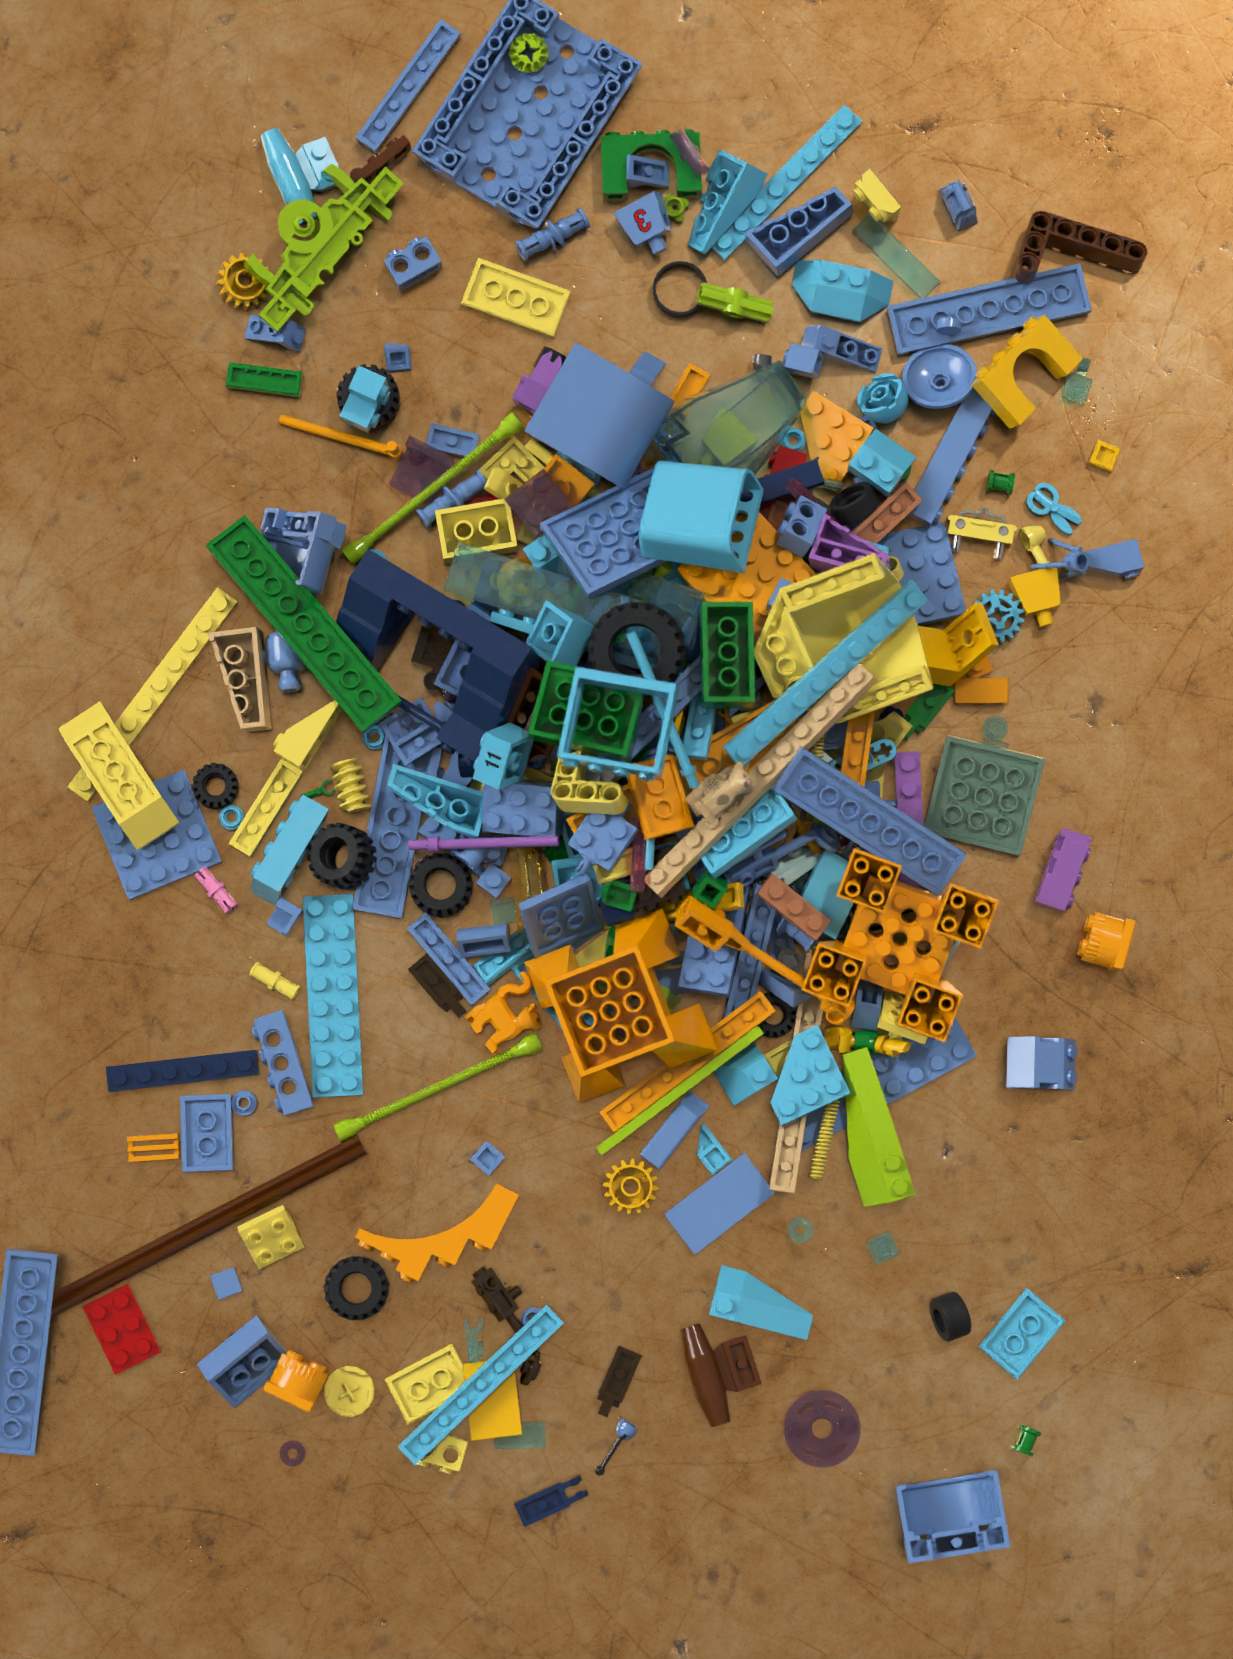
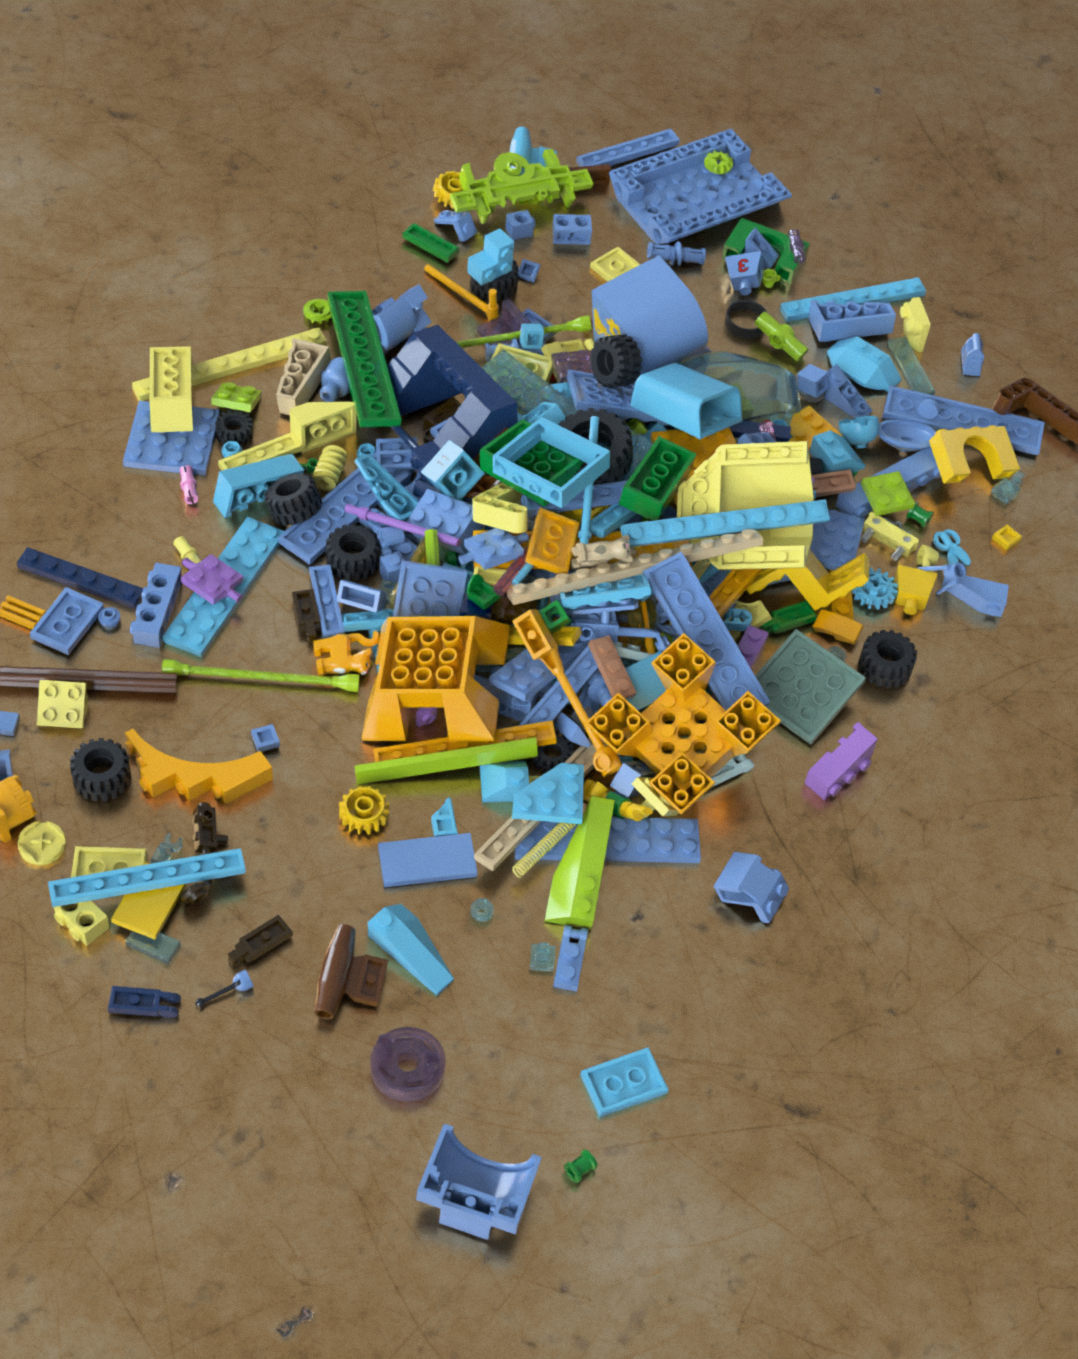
camera: 20 degrees right, 30 degrees down
medium blue panel [267,897,303,937] -> none
medium blue piece [640,1090,709,1170] -> none
medium azure wedge [688,149,768,254] -> none
black tyre [930,1291,972,1342] -> none
light orange piece [1076,912,1136,973] -> none
none -> medium lavender plate [181,554,243,605]
none -> lime plate [211,382,262,412]
none -> lime gear [303,299,332,324]
none -> lime axle [424,529,440,566]
none -> medium blue brick [505,210,536,240]
none -> medium azure plate [519,324,544,349]
none -> medium blue plate [553,925,588,992]
none -> black tyre [590,334,642,388]
none -> black tyre [858,629,917,688]
none -> lime plate [860,471,915,516]

